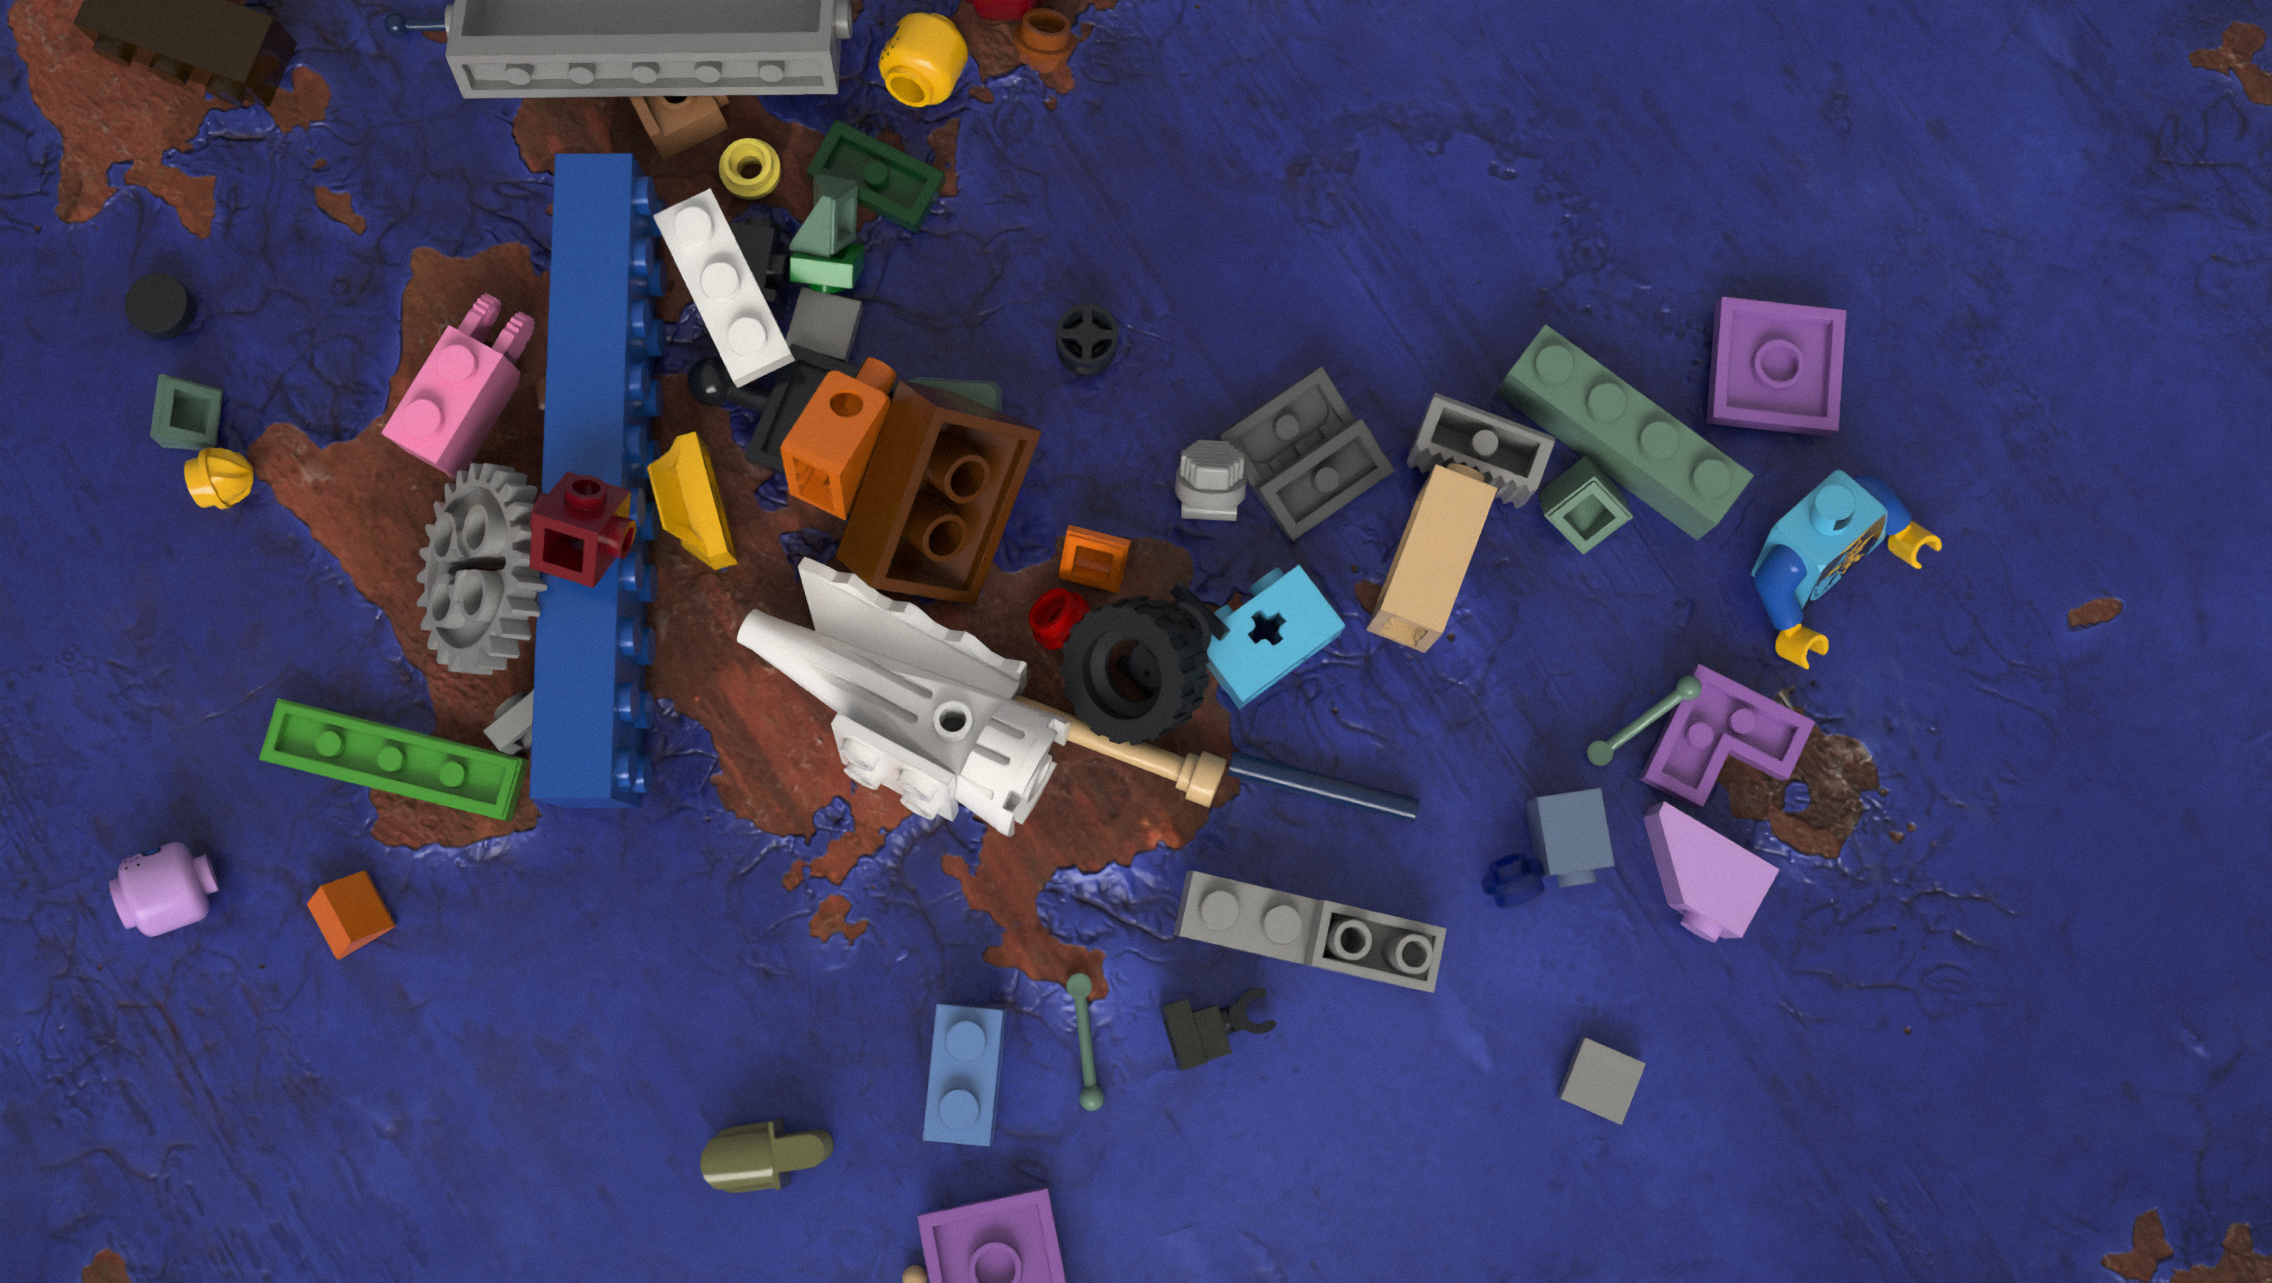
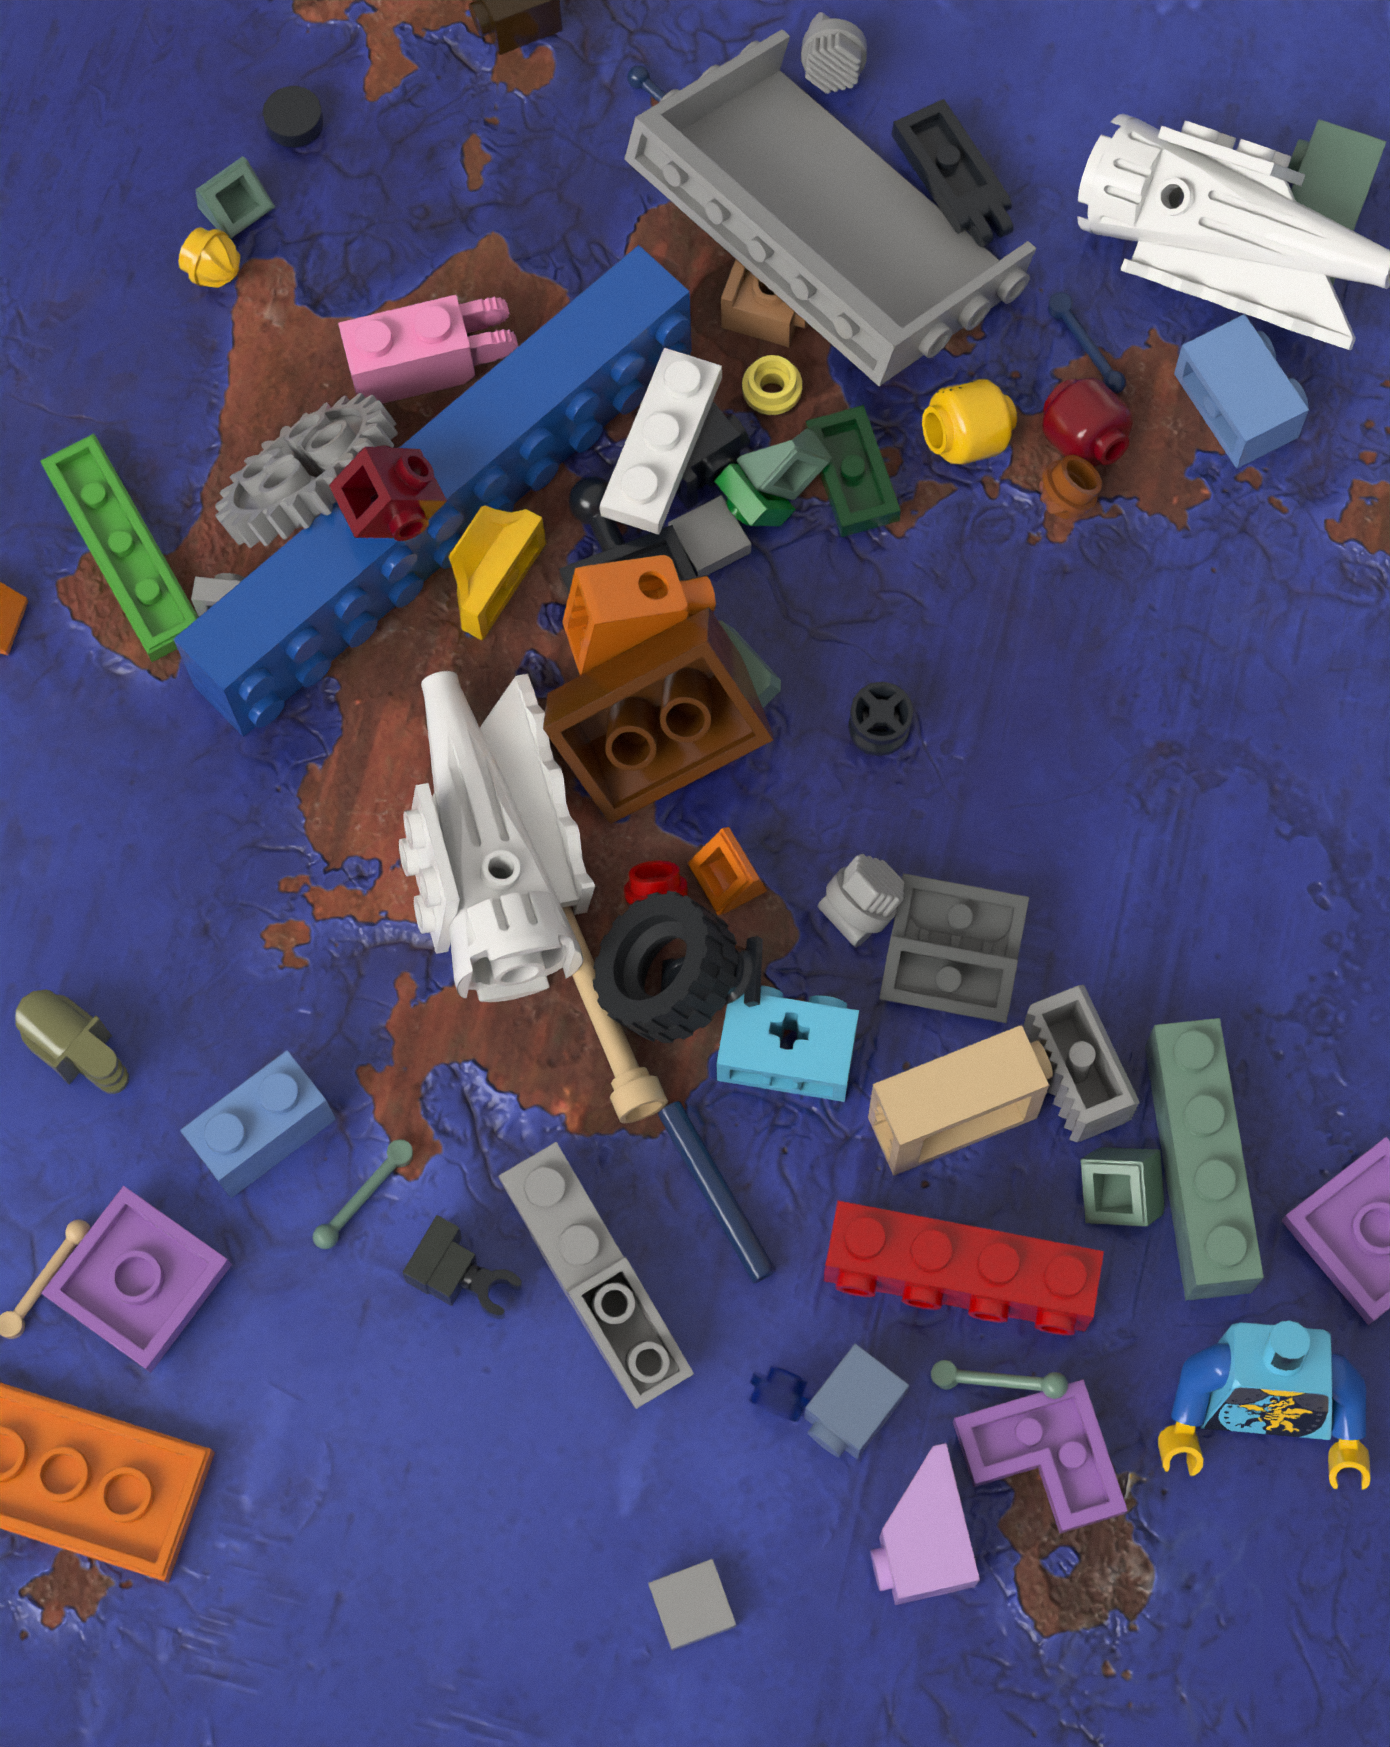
camera: 50 degrees right, 10 degrees down
none -> red brick [823,1200,1104,1335]

